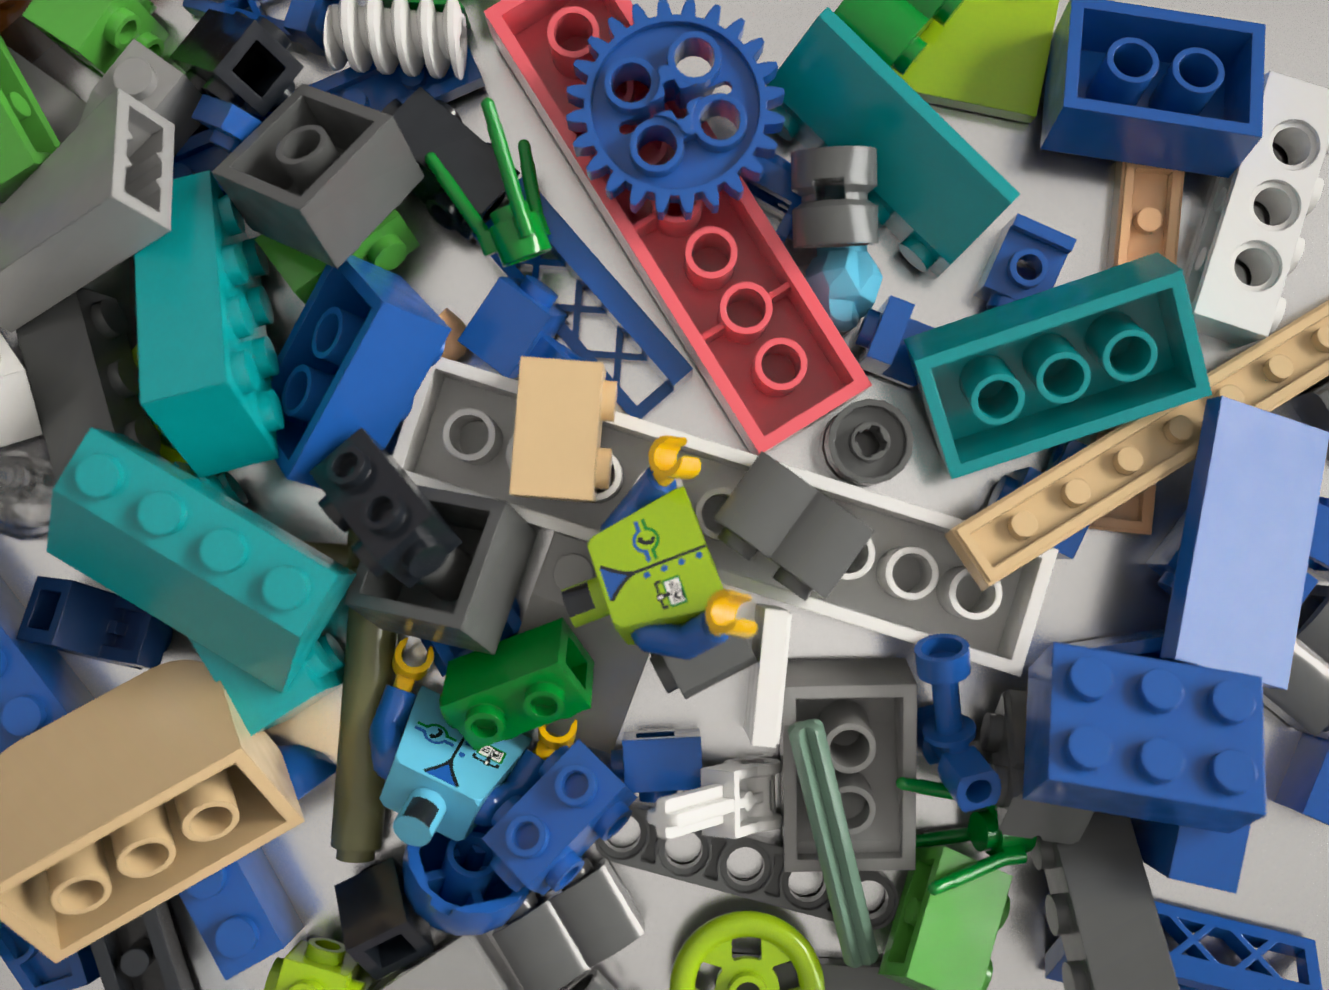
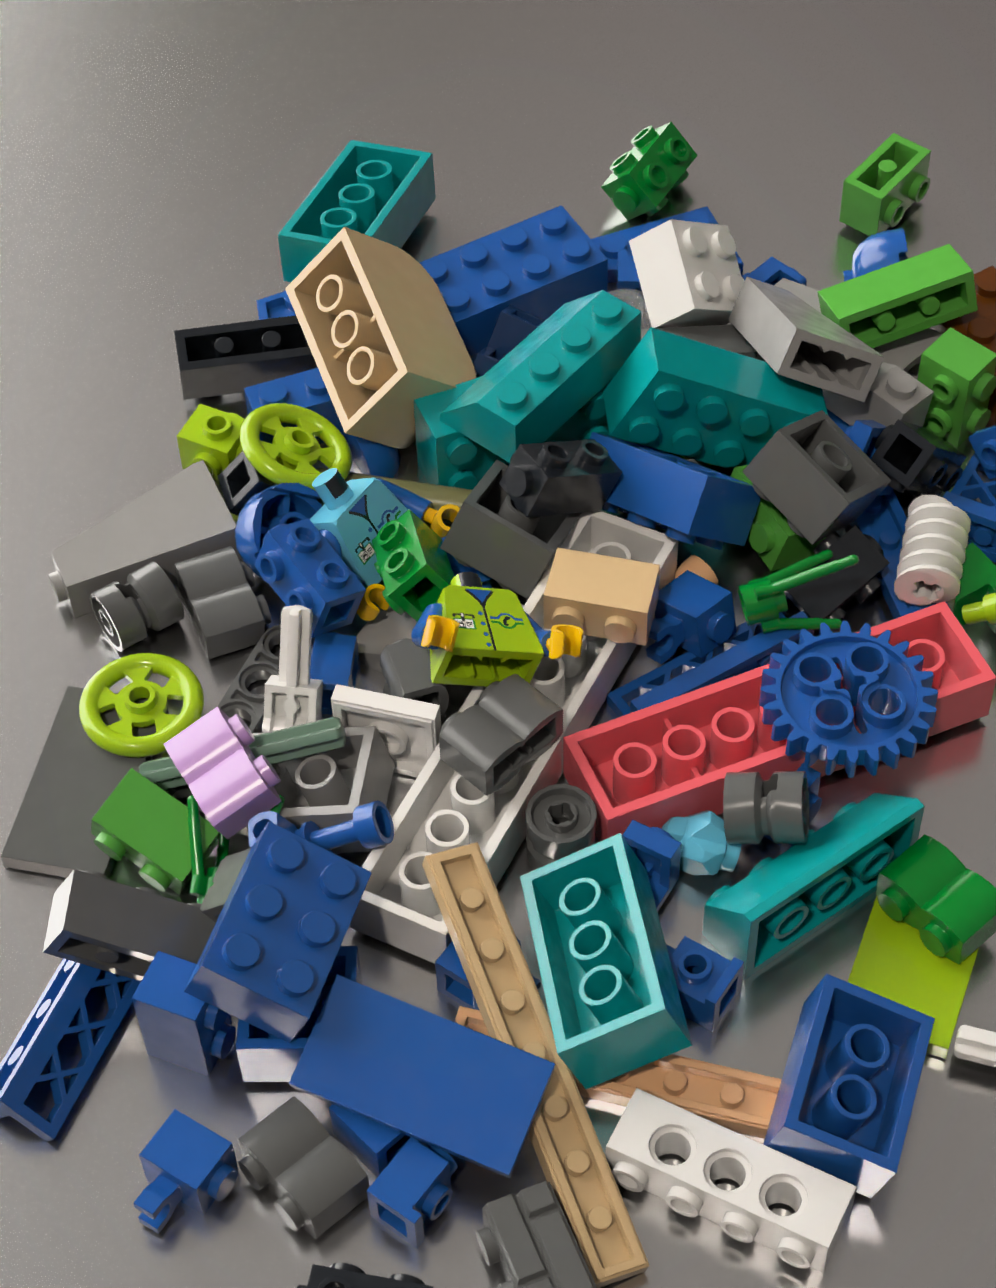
camera: 100 degrees right, 35 degrees down
none -> lavender brick [164,706,282,839]
none -> lime plate [240,403,352,490]

